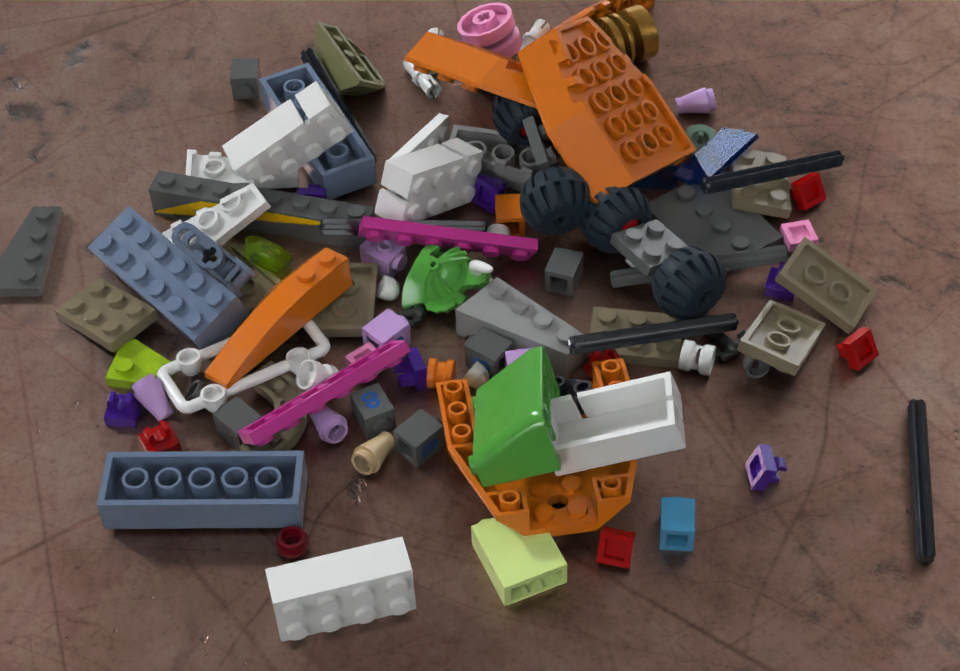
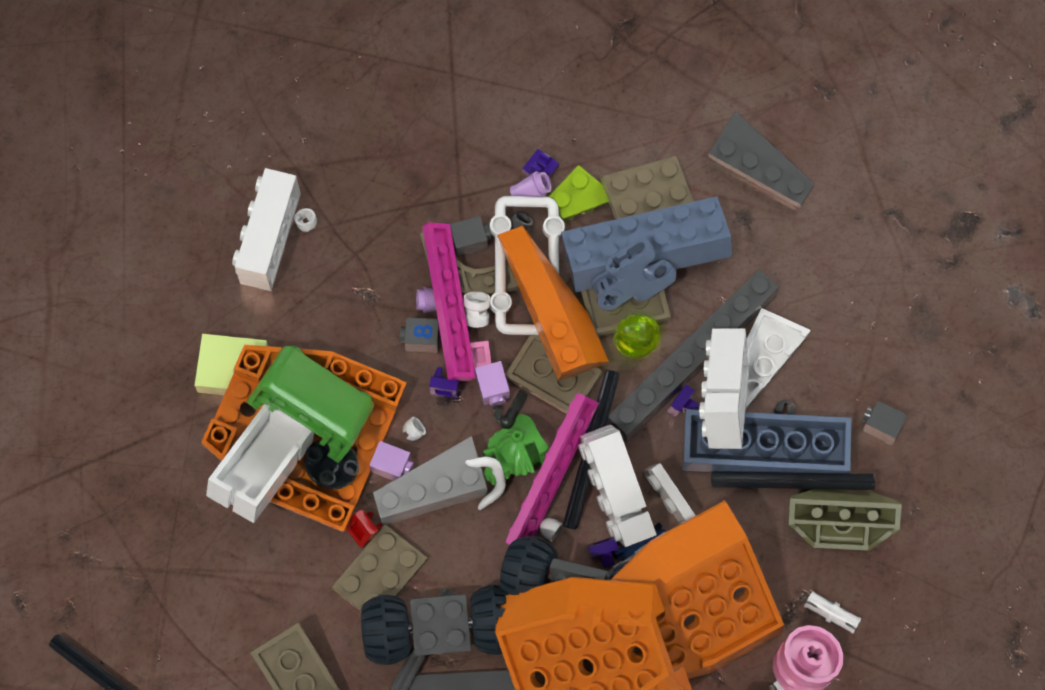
camera: 120 degrees right, 25 degrees up
sand blue brick [97,451,308,529] -> none
red tile [138,420,182,452] -> none
white wing [162,183,271,246] -> none
dark red plate [276,526,310,558] -> none
tan cone [351,431,395,475] -> none
white hinge [377,275,400,301] -> none
dark grey brick [393,409,445,468] -> none
white pin [402,61,442,99] -> none
orange wheel [427,358,456,389] -> none
dark grey brick [464,327,513,379] -> none
orange brick [495,194,525,237] -> none
dark grey brick [545,246,584,298] -> none
black axle [567,313,739,355] -> none
red tile [596,526,636,569] -> none
dark azure brick [659,496,695,551] -> none
white wheel [678,339,716,376] -> none
pearl dark grey piece [708,330,746,361] -> none
dark purple tile [745,444,788,491] -> none

